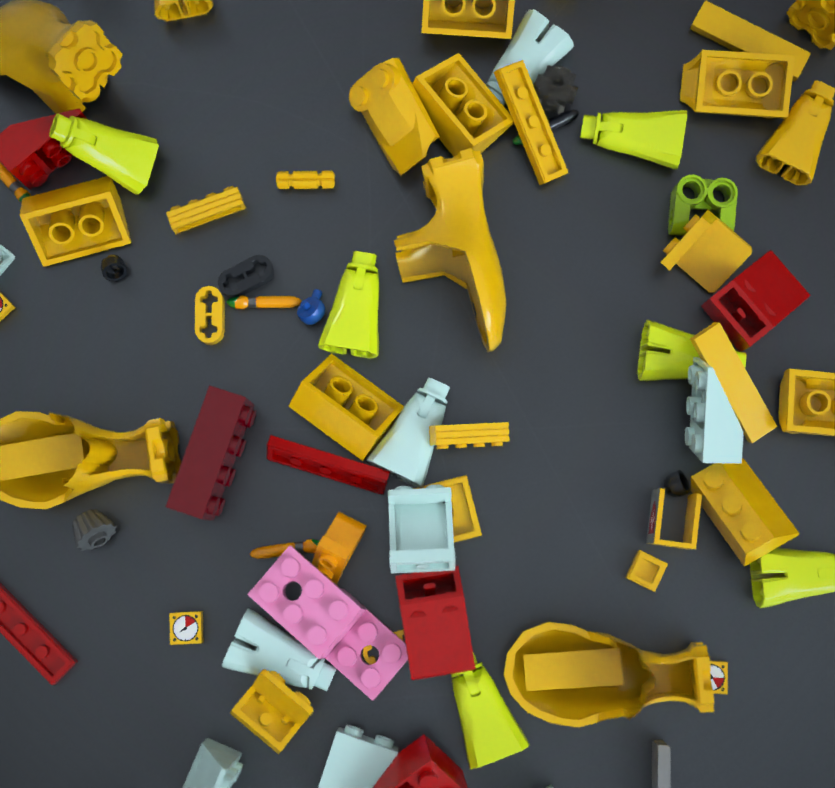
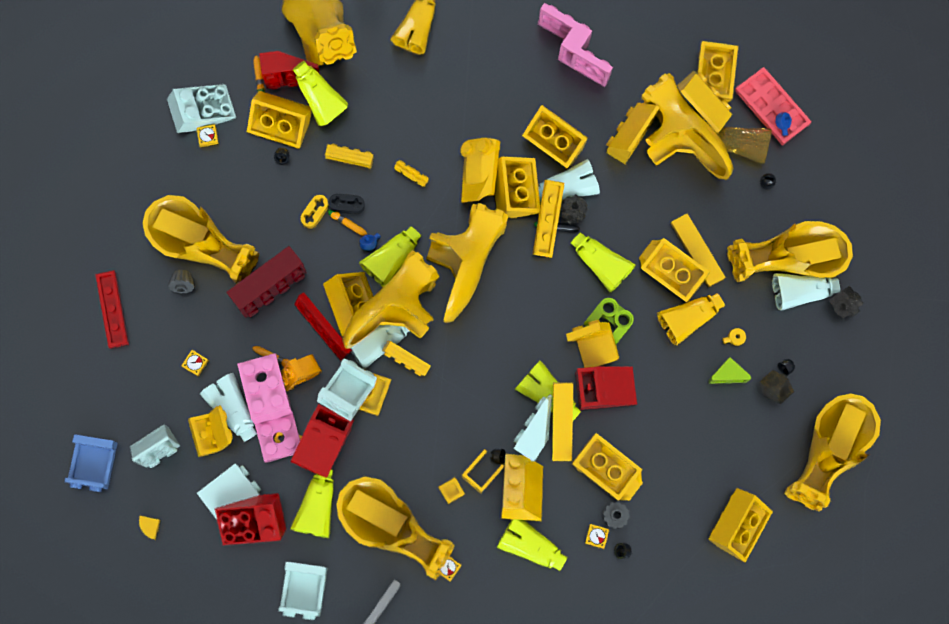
camera: 25 degrees right, 5 degrees down
none -> yellow animal [343,250,440,349]

